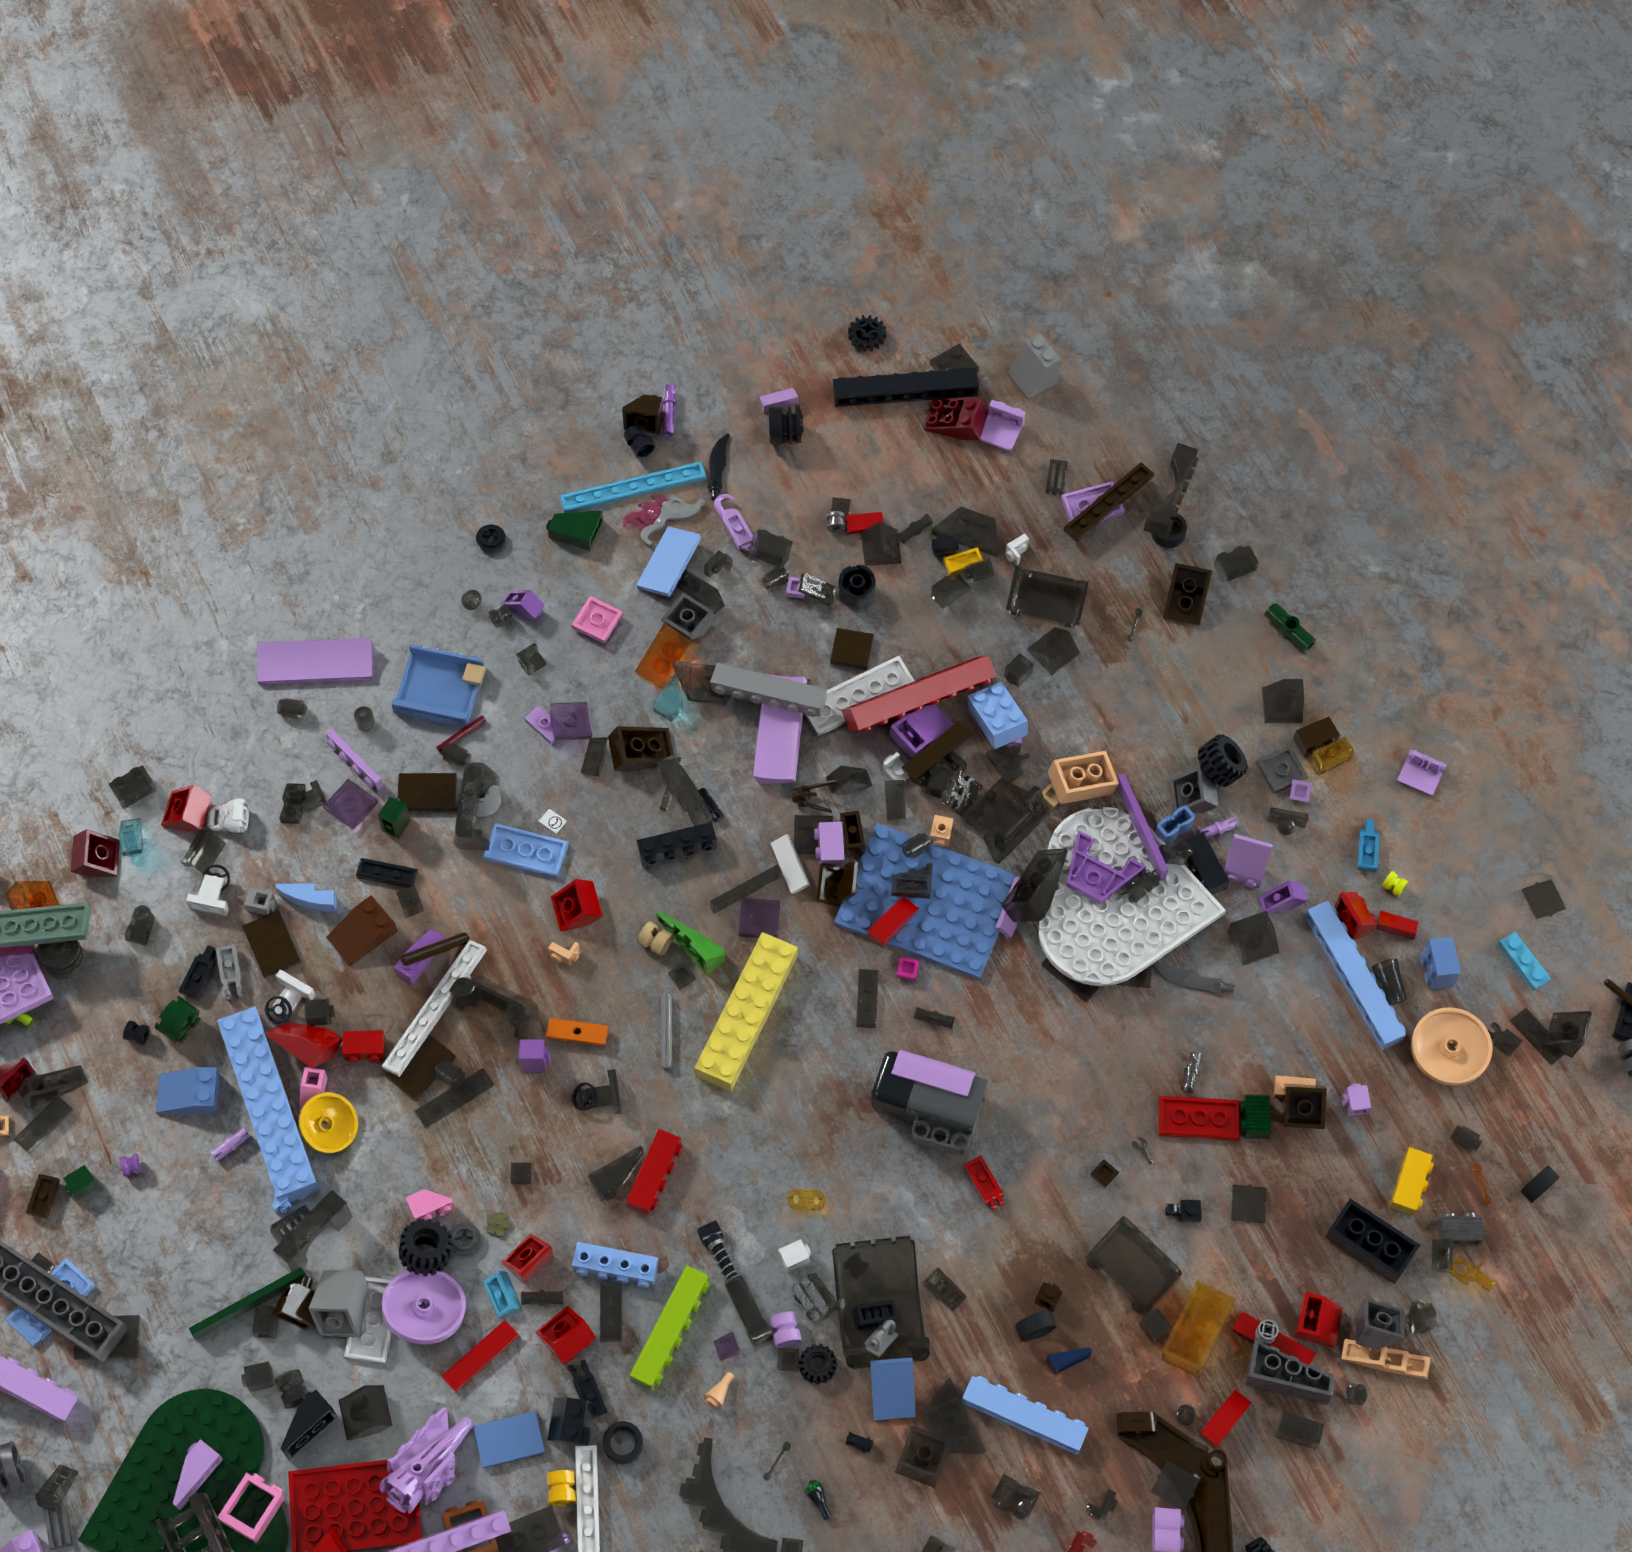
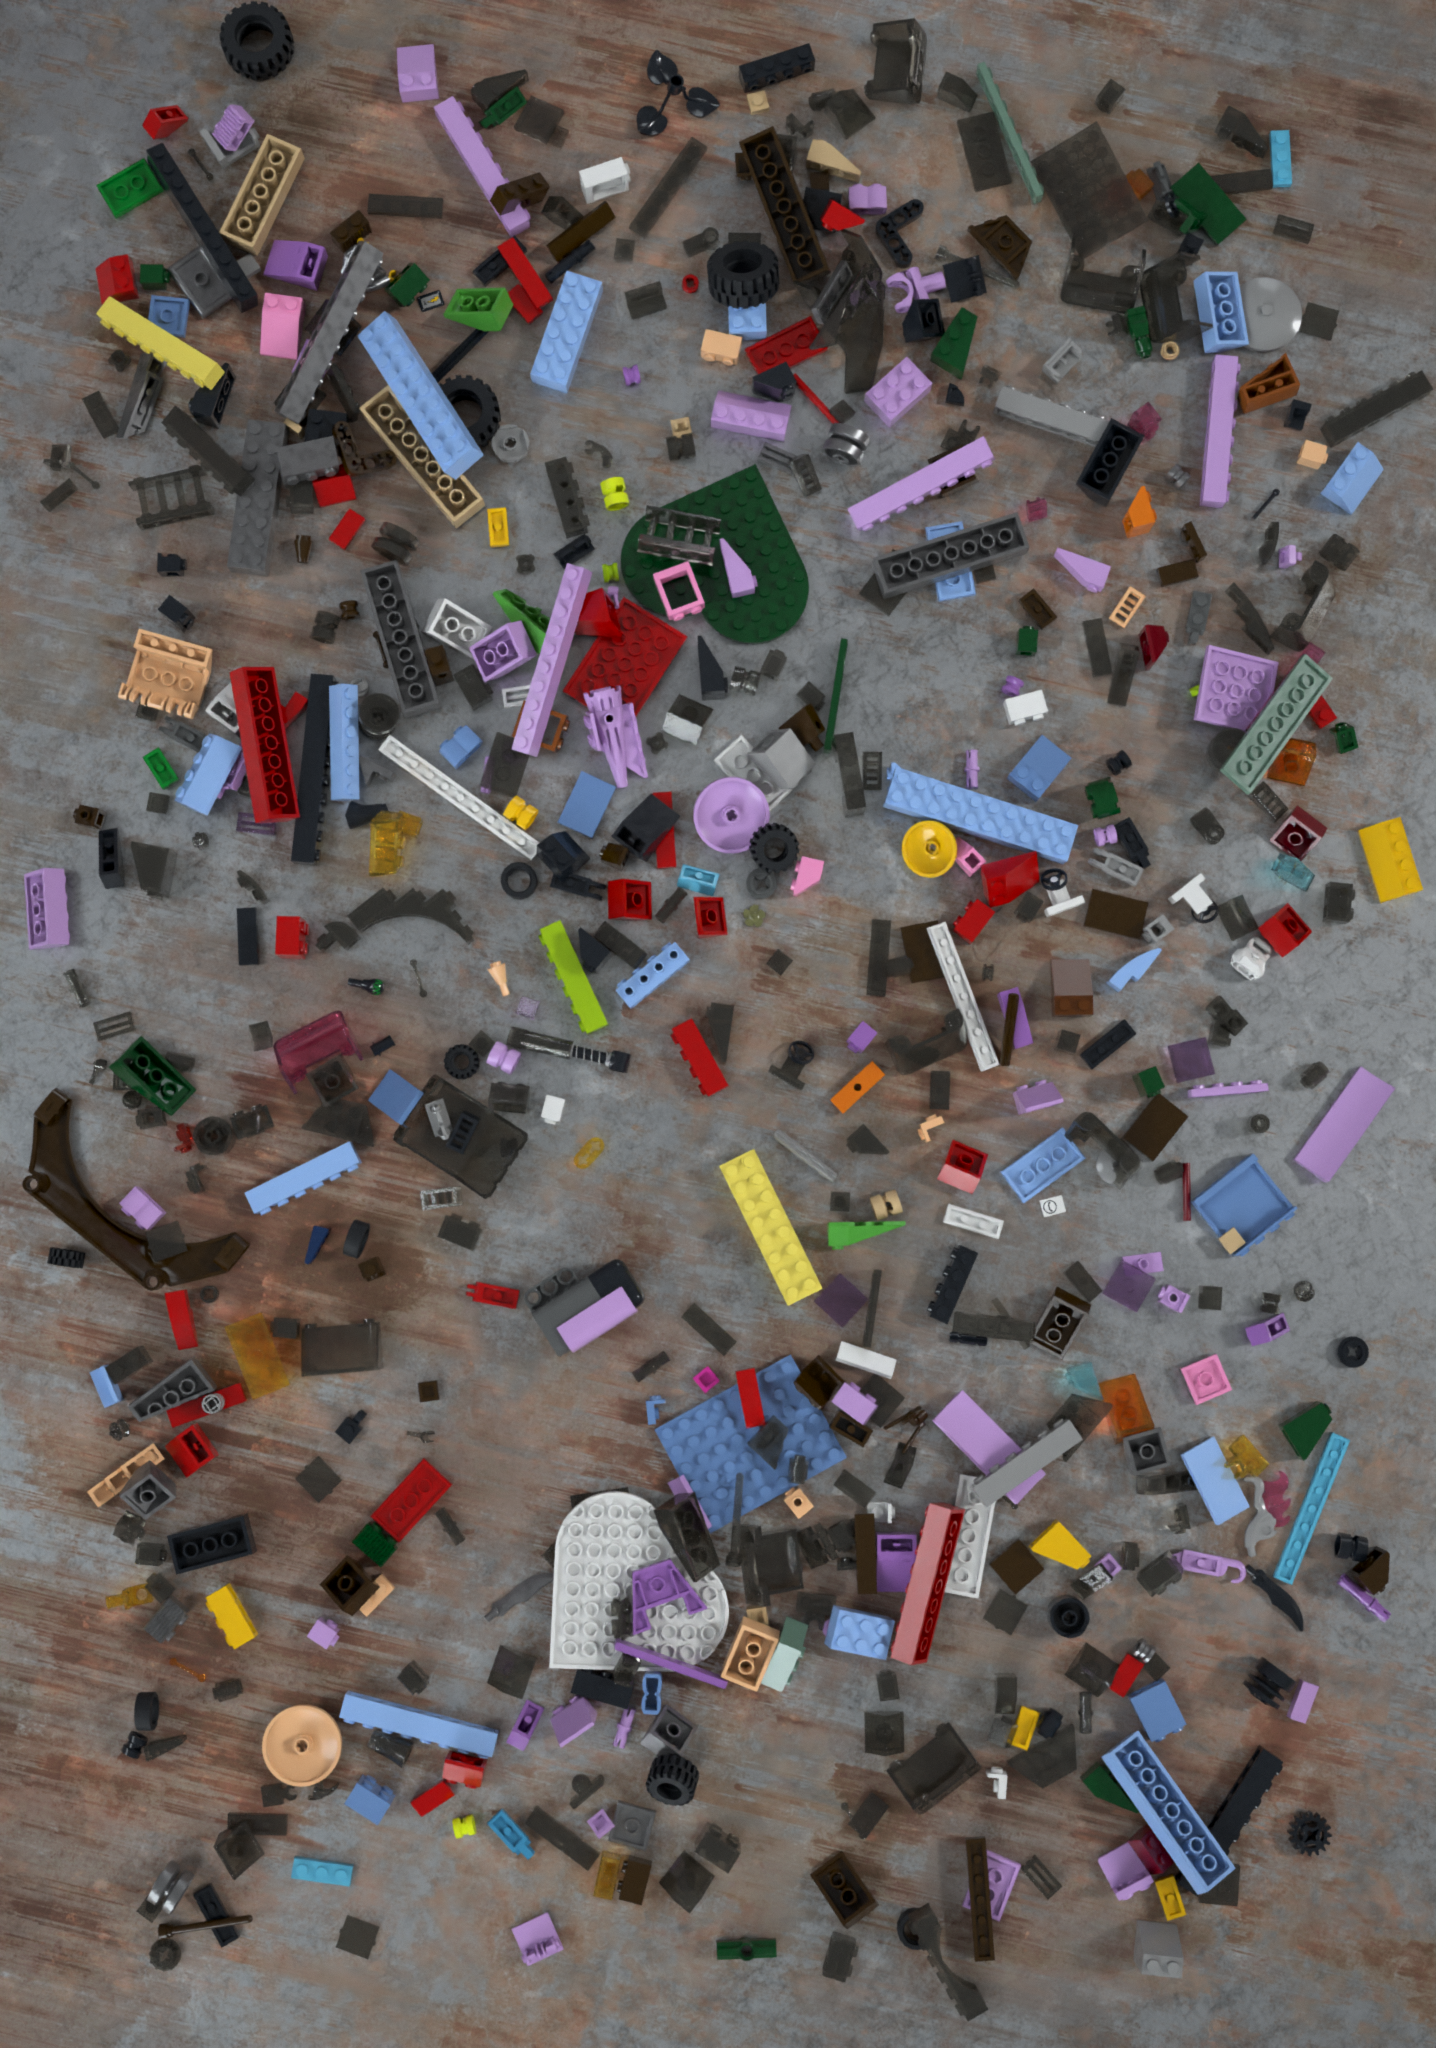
camera: 130 degrees right, 20 degrees up
none -> light blue panel [89,1364,124,1408]
none -> black wheel [121,1731,148,1759]
none -> clear smoke brick [135,1542,167,1566]
none -> clear smoke slope [143,1734,187,1762]
none -> clear smoke brick [193,1116,236,1156]
none -> clear pink windscreen [273,1010,364,1095]
none -> clear smoke plant [307,1781,339,1801]
none -> clear smoke brick [397,1659,430,1695]
none -> clear smoke brick [437,1213,484,1251]
none -> clear smoke plate [525,1806,600,1871]
none -> black slope [578,927,612,973]
none -> dark brown slope [599,842,630,872]
none -> black slope [611,794,680,862]
none -> clear smoke plate [646,732,668,754]
none -> medium blue bracket [646,1395,666,1425]
none -> clear smoke brick [694,1822,741,1873]
none -> clear smoke piece [725,1473,744,1567]
none -> wedge [761,1616,808,1692]
none -> clear smoke slope [846,1123,889,1155]
none -> clear smoke slope [848,1792,889,1839]
none -> clear smoke plate [929,1071,950,1110]
none -> white tile [943,1204,1004,1239]
none -> clear smoke bush [982,964,994,981]
none -> clear smoke piece [983,1589,1028,1635]
none -> white brick [1003,690,1048,726]
none -> lavender slope [1013,1080,1064,1115]
none -> yellow slope [1029,1519,1091,1570]
none -> dark green slope [1080,1762,1139,1814]
none -> lavender wheel [1093,824,1117,847]
none -> light blue brick [1101,1731,1236,1895]
none -> medium blue brick [1127,1678,1187,1742]
none -> yellow plate [1154,1874,1186,1921]
none -> lavender brick [1157,1284,1190,1313]
none -> clear yellow plate [1224,1434,1269,1480]
none -> clear smoke slope [1248,781,1288,823]
none -> yellow slope [1358,817,1423,903]

